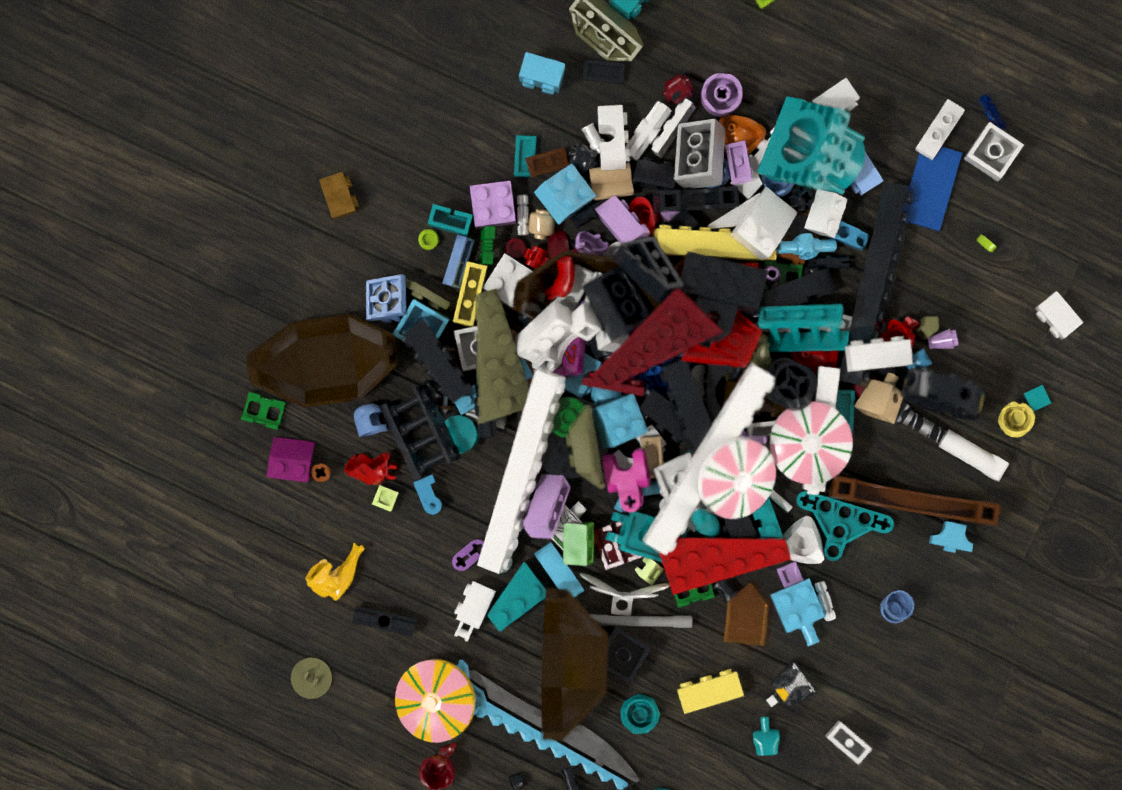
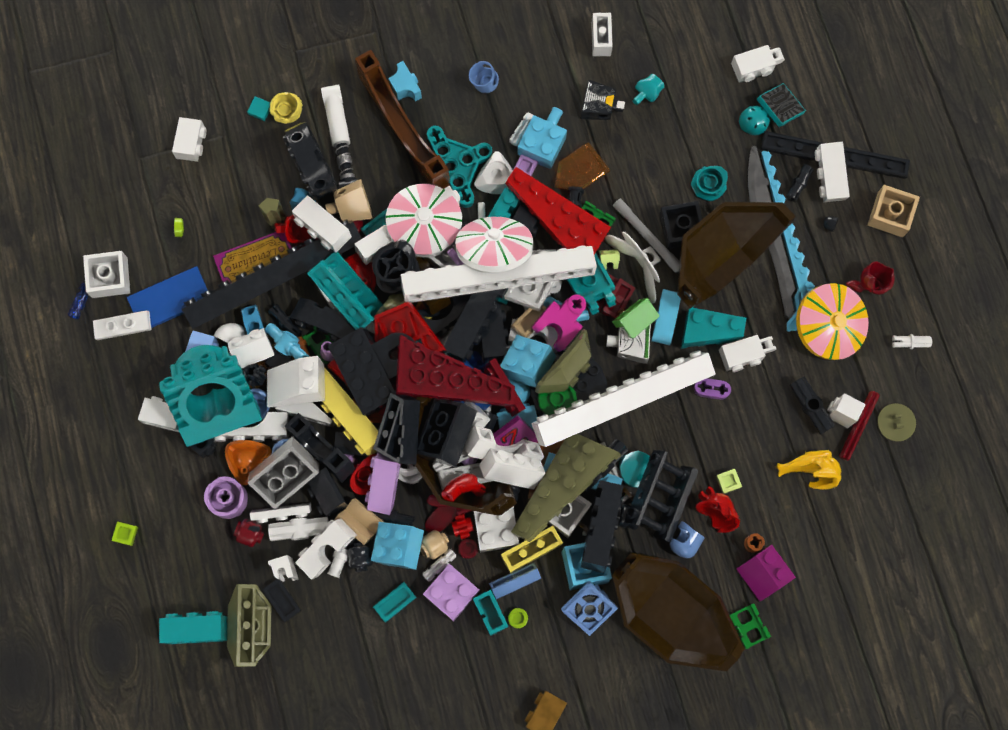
camera: 135 degrees left, 10 degrees down
olive wing [406,279,450,310] -> none
dark azure leg [413,475,442,515] -> none
green piece [479,226,495,267] -> none
medium azure brick [519,52,565,95] -> none
lavender brick [523,474,571,539] -> none
reddish brown plate [525,147,570,178] -> none
lavender hair [575,231,608,256] -> none
light yellow brick [677,669,744,714] -> none
teal piece [692,509,721,537] -> none
lavender plate [725,140,753,185] -> none
lavender cone [928,329,959,349] -> none
none -> pearl gold tile [213,232,291,282]
none -> white helmet [213,323,247,343]
none -> white hinge [268,555,298,582]
none -> white brick [827,393,866,428]
none -> dark red axle [839,391,880,461]
none -> white axle [892,334,932,349]

